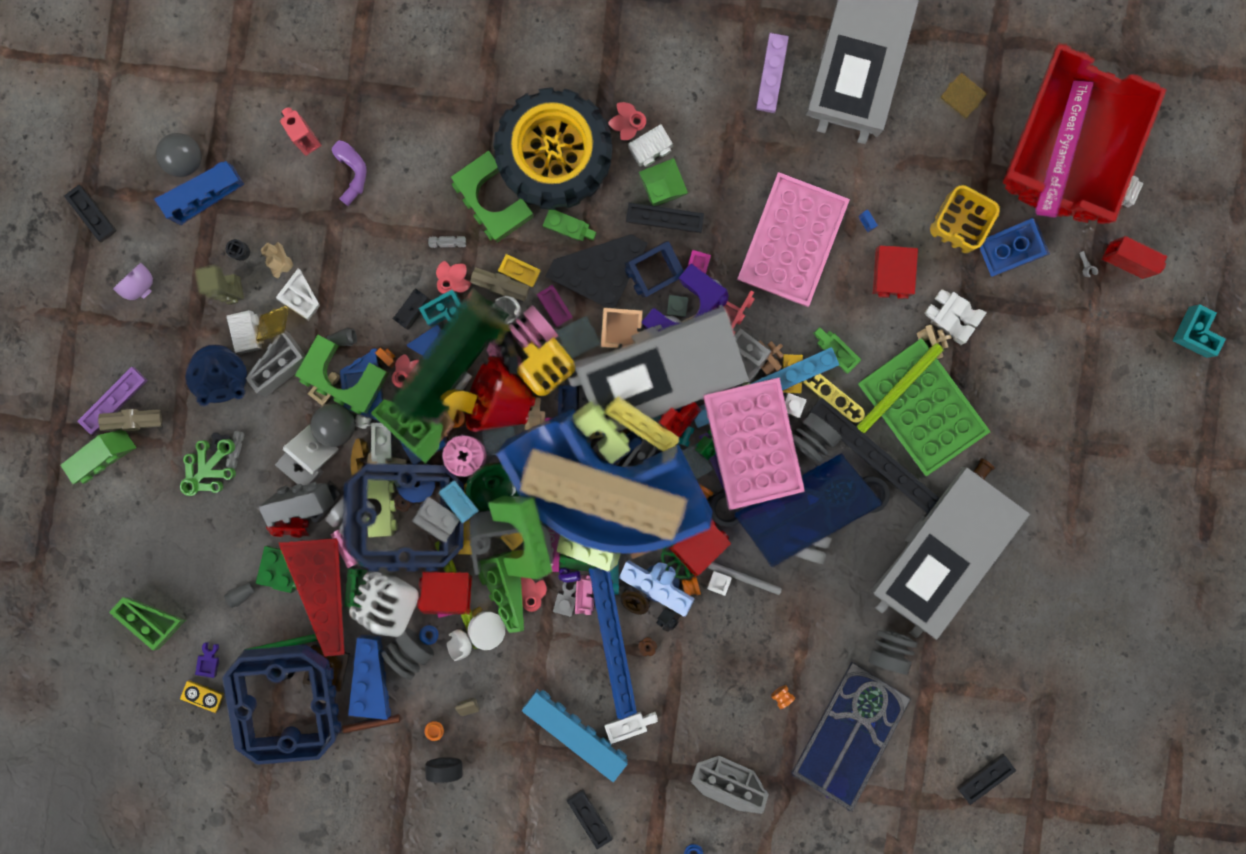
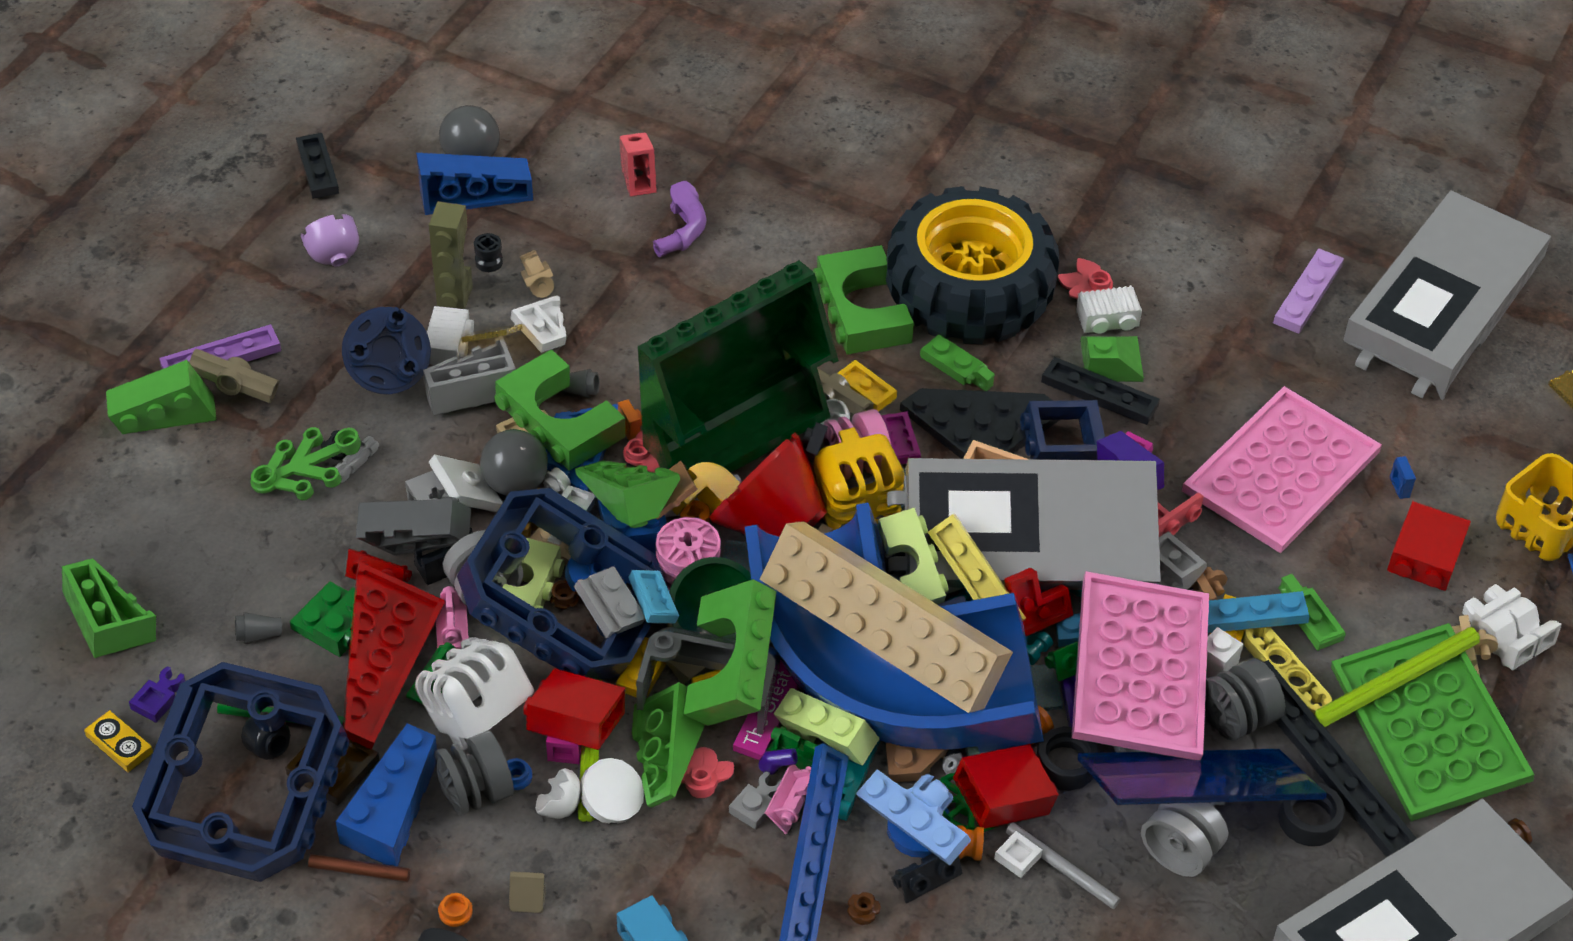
camera: 15 degrees right, 40 degrees down
dark brown gear [621,588,650,615] -> none

